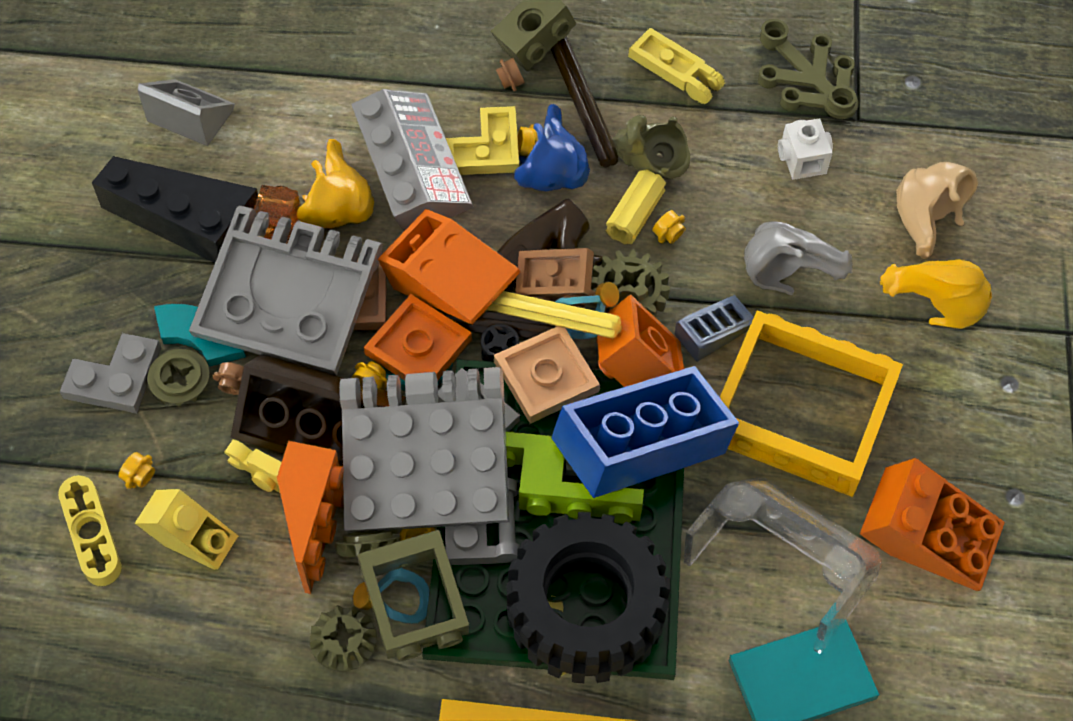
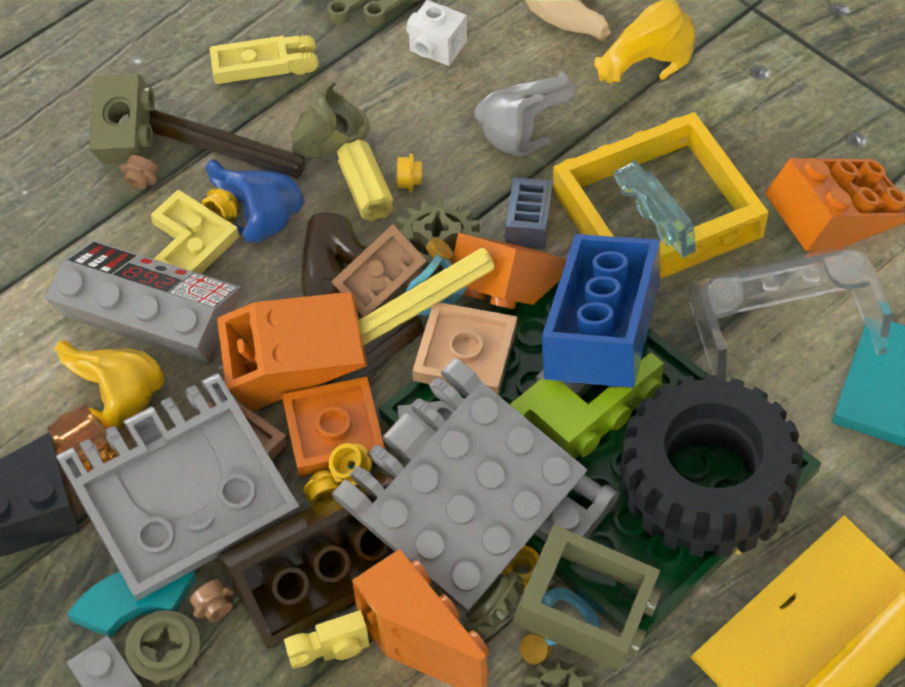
camera: 45 degrees left, 5 degrees down
black wheel [481,324,519,362] -> none
none -> yellow plate [329,443,372,486]
none -> clear light blue hinge [614,160,696,258]

